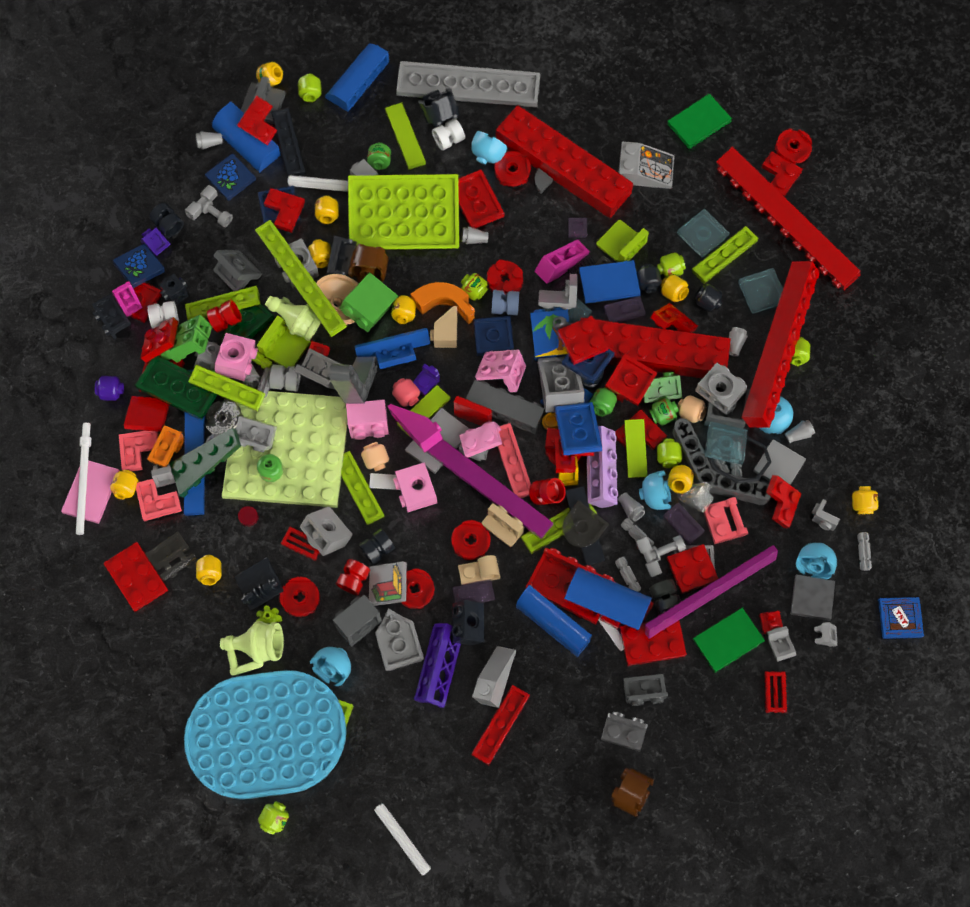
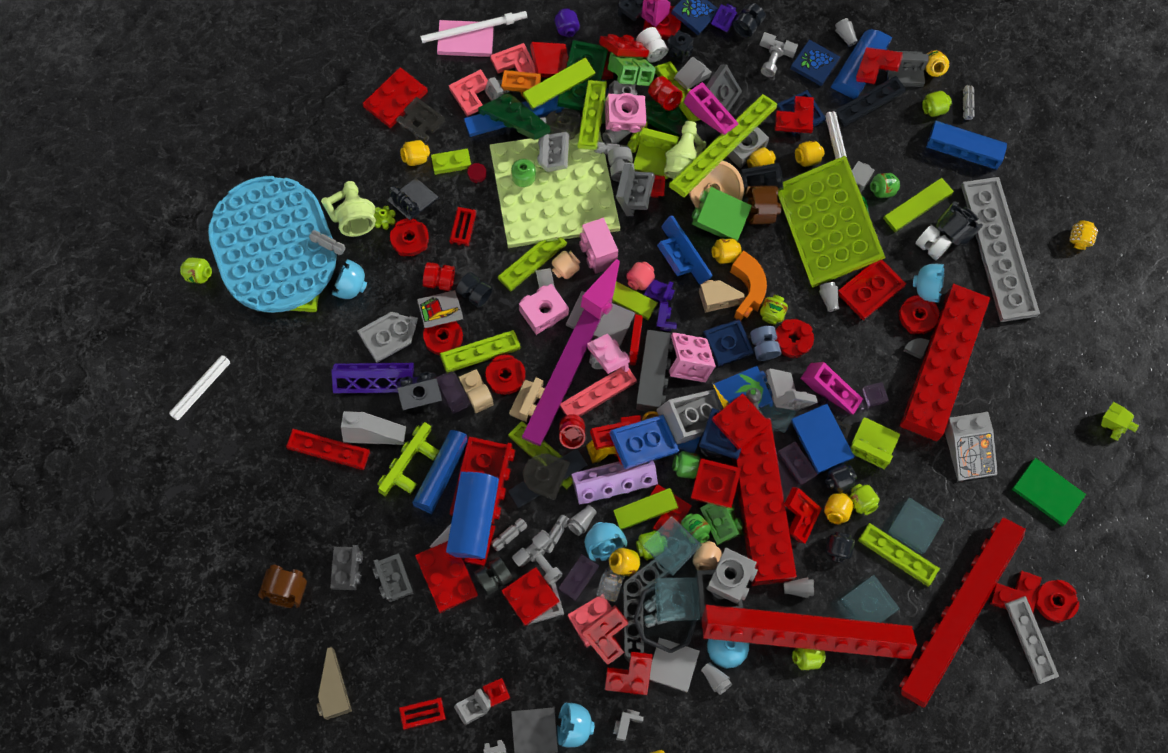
camera: 70 degrees right, 0 degrees up
yellow head [110,470,139,500] -> none
light grey brick [300,506,353,556] -> none
dark grey beam [329,357,377,404] -> none
dark grey brick [333,595,382,647] -> none
magenta tile [645,545,778,638] -> none
green tile [692,608,765,673] -> none
none -> light grey axle [309,230,345,255]
none -> dark tan slope [317,647,352,720]
none -> lime plate [377,422,439,497]
none -> lime plate [431,148,471,175]
none -> lime tile [440,330,521,373]
none -> lime tile [523,58,595,110]
none -> red plate [581,605,628,665]
none -> clear light blue tile [643,516,702,576]
none -> dark purple bracket [657,301,677,331]
none -> light grey slope [674,57,712,90]
none -> dark pink slope [684,82,739,135]
none -> light grey axle [963,85,974,120]
none -> light grey tile [1005,596,1059,684]
none -> yellow head [1069,220,1098,250]
none -> lime piece [1101,402,1139,441]

